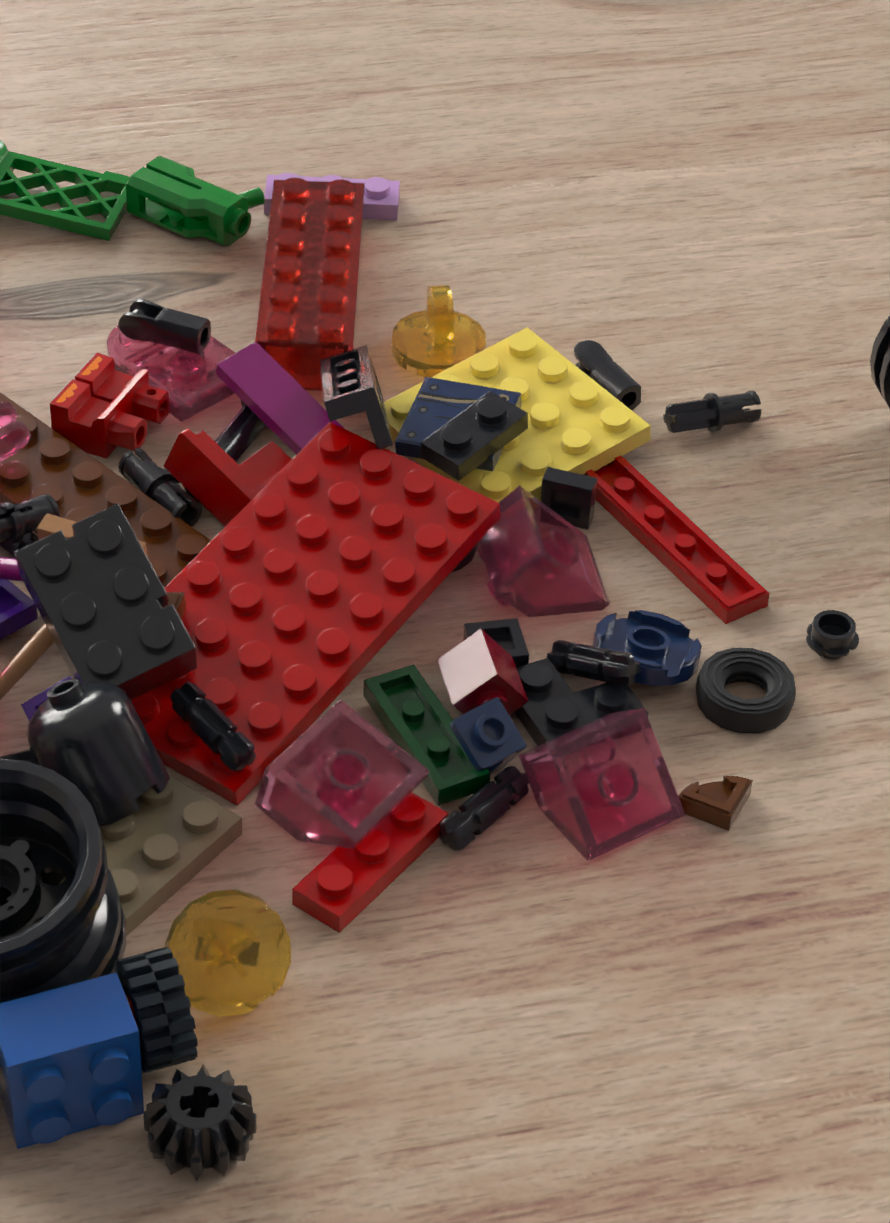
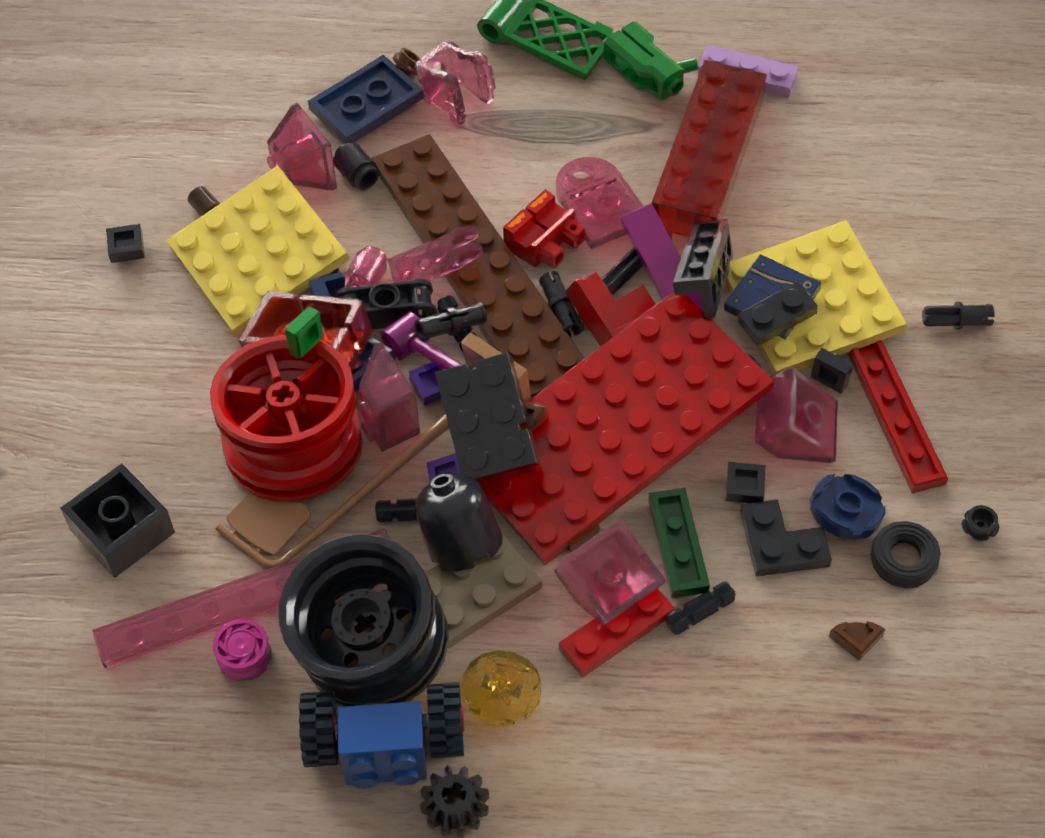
camera: 20 degrees right, 15 degrees up
black bar [118,299,211,354] -> none
black axle [170,682,256,772] -> none
clear yellow tile [392,285,486,377] -> none
brick [437,629,529,715] -> none
dark blue bracket [450,697,527,775] -> none
clear pink slope [518,708,685,860] -> none
black axle [546,640,641,686] -> none
black bar [574,340,641,410] -> none

